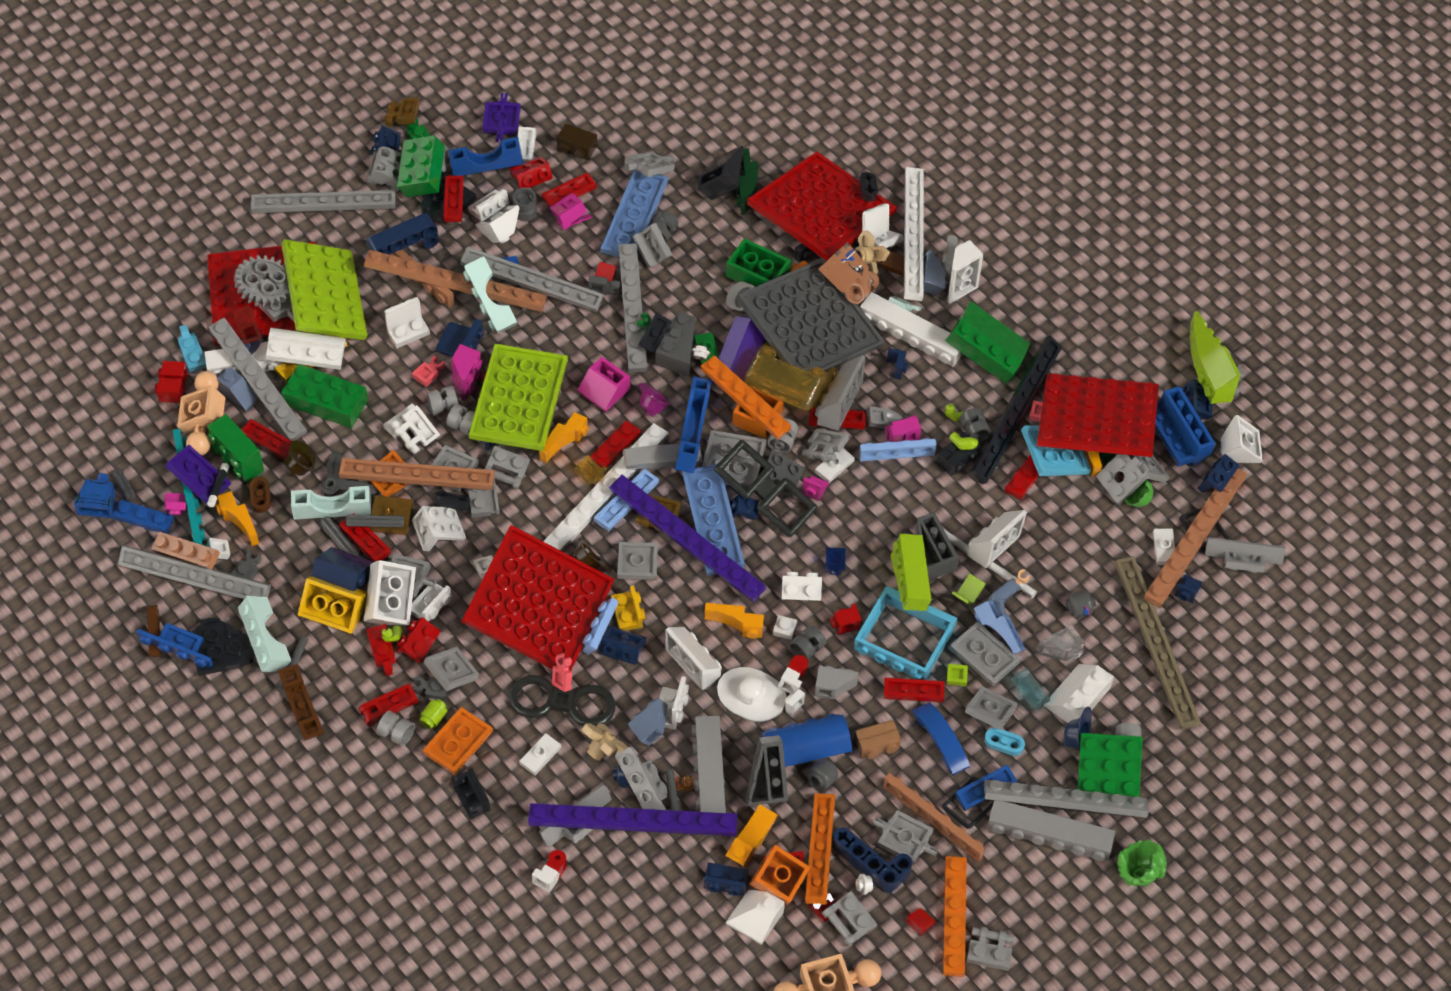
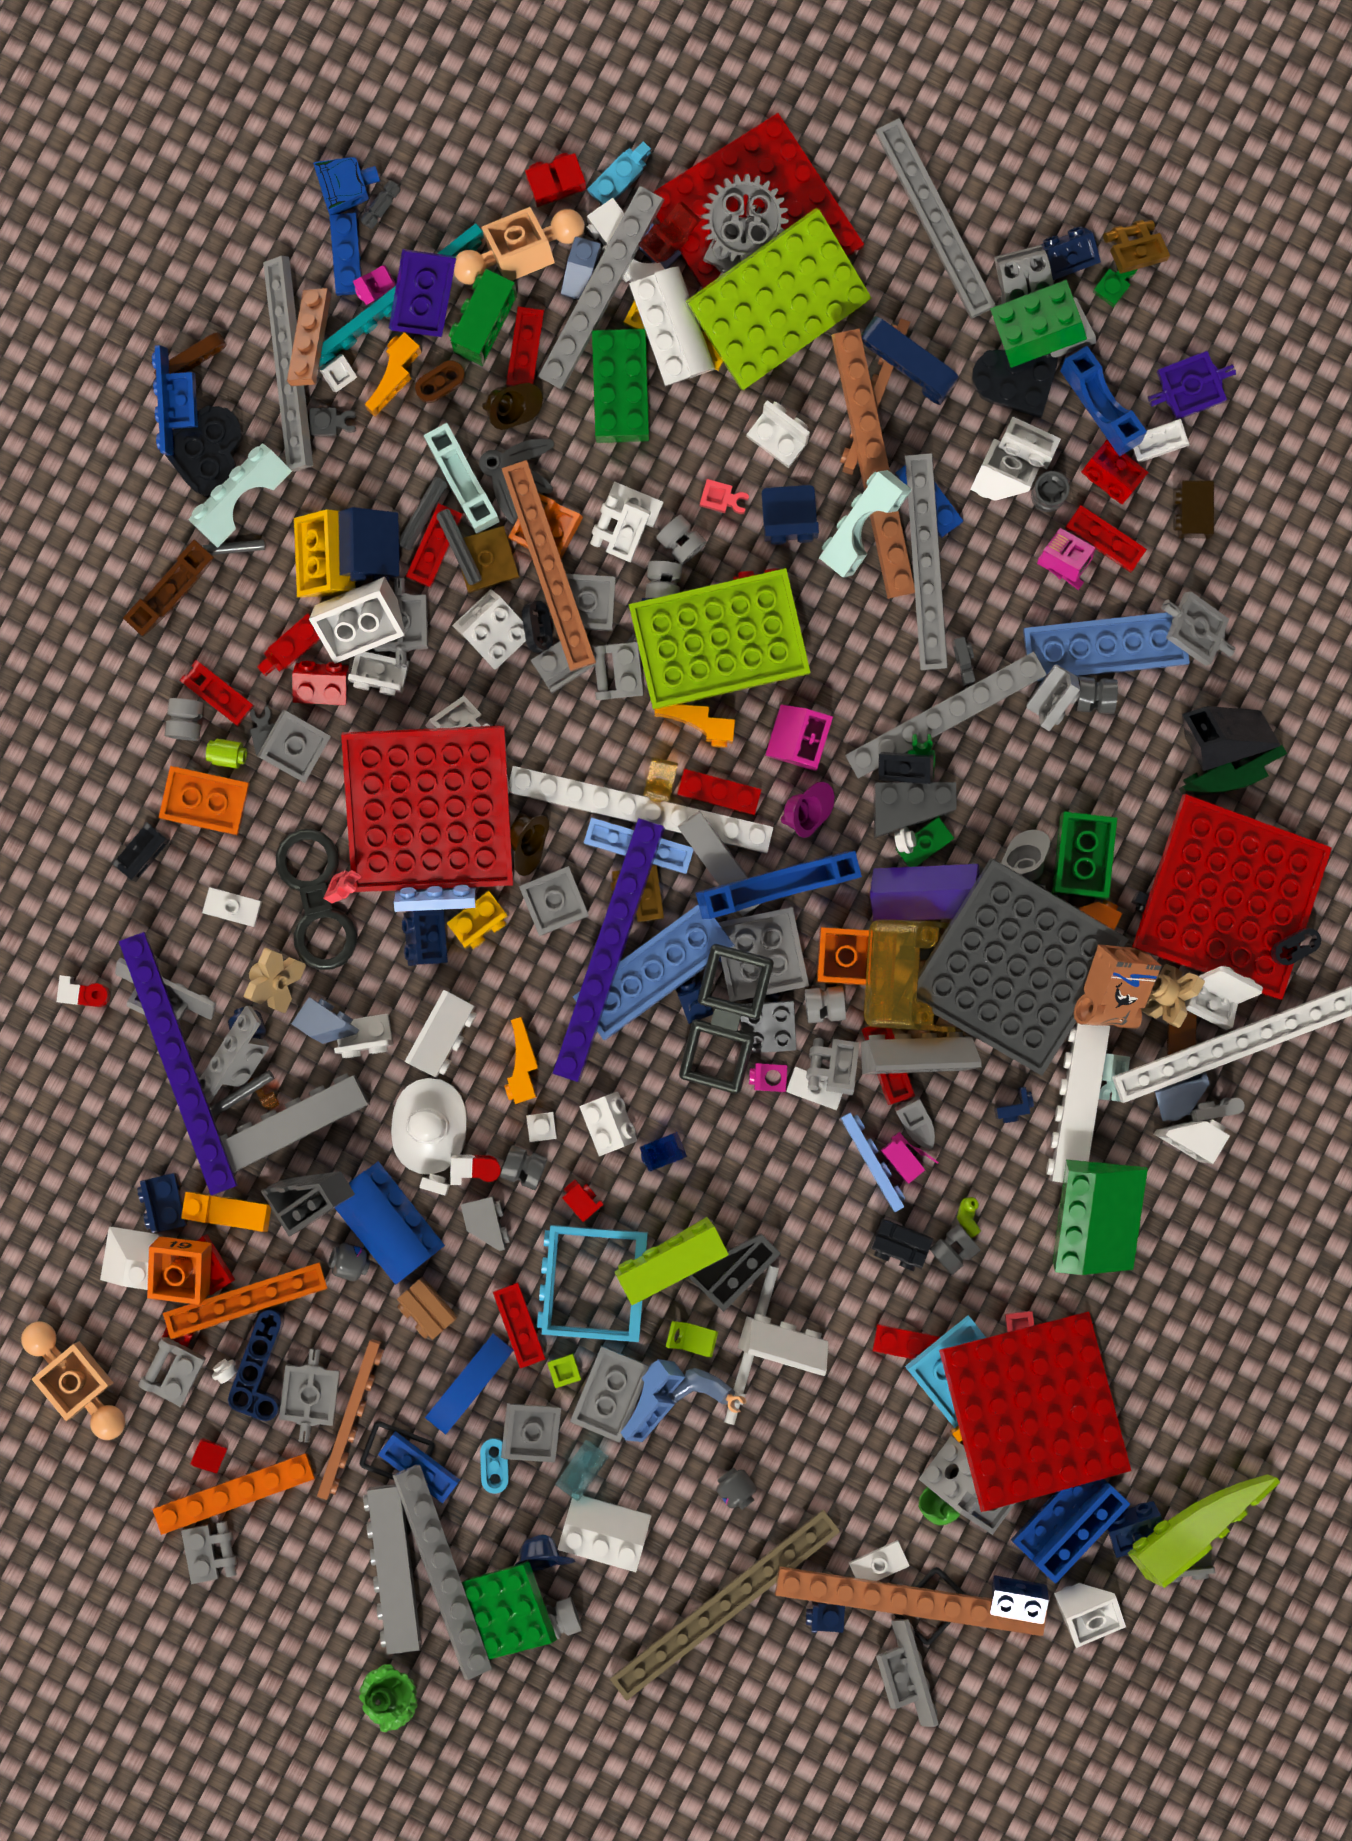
camera: 70 degrees right, 30 degrees up
black bar [207,463,229,507] -> none
lime arm [382,626,402,642] -> none
red plate [444,176,464,222] -> none
dark pink slope [452,344,482,401] -> none
red slope [595,262,617,282] -> none
orange plate [701,356,791,439] -> none
lime arm [949,432,978,450] -> none
black plate [970,335,1062,484] -> none
clear slope [1037,625,1085,661] -> none

